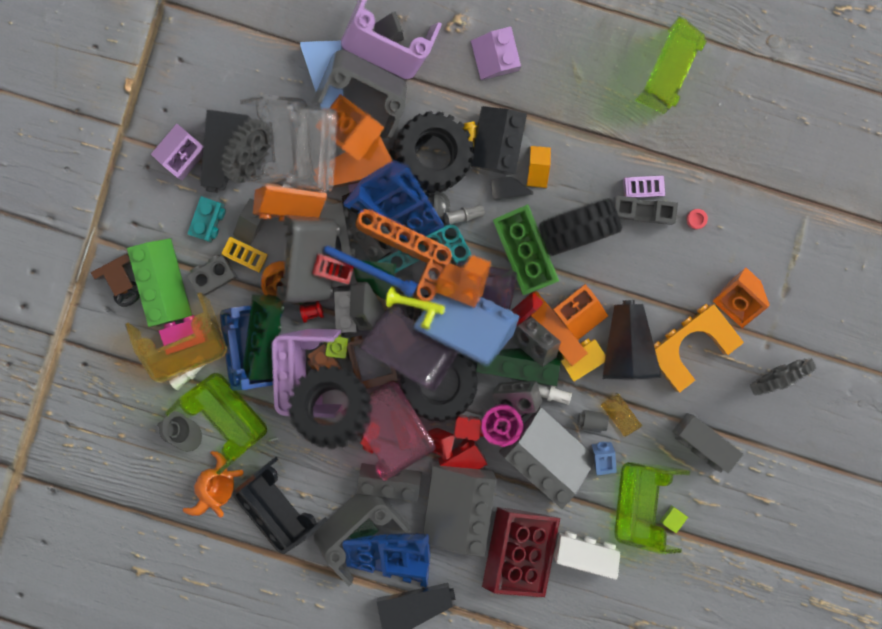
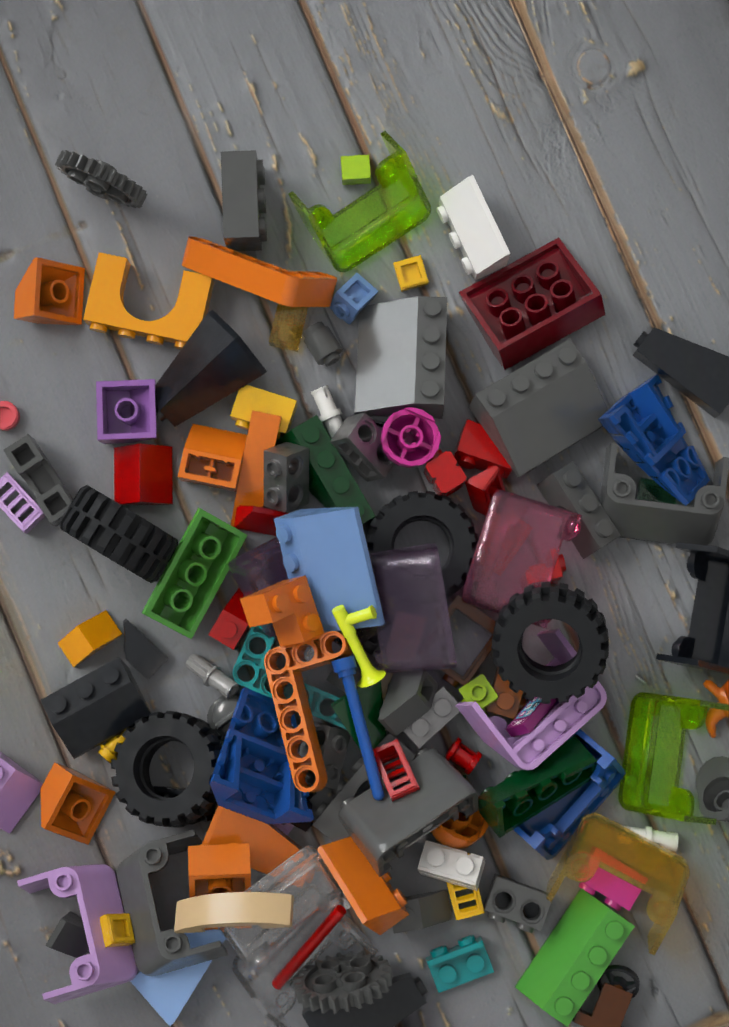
camera: 130 degrees left, 5 degrees down
none -> orange slope [40,762,116,845]
none -> medium lavender slope [96,379,157,444]
none -> yellow tile [99,913,135,947]
none -> red slope [114,443,173,506]
none -> tan slope [174,892,294,934]
none -> orange beam [182,236,337,307]
none -> red slope [208,585,253,651]
none -> red bar [272,905,347,990]
none -> yellow tile [393,255,429,292]
none -> white brick [418,840,485,891]
none -> magenta tile [505,696,558,737]

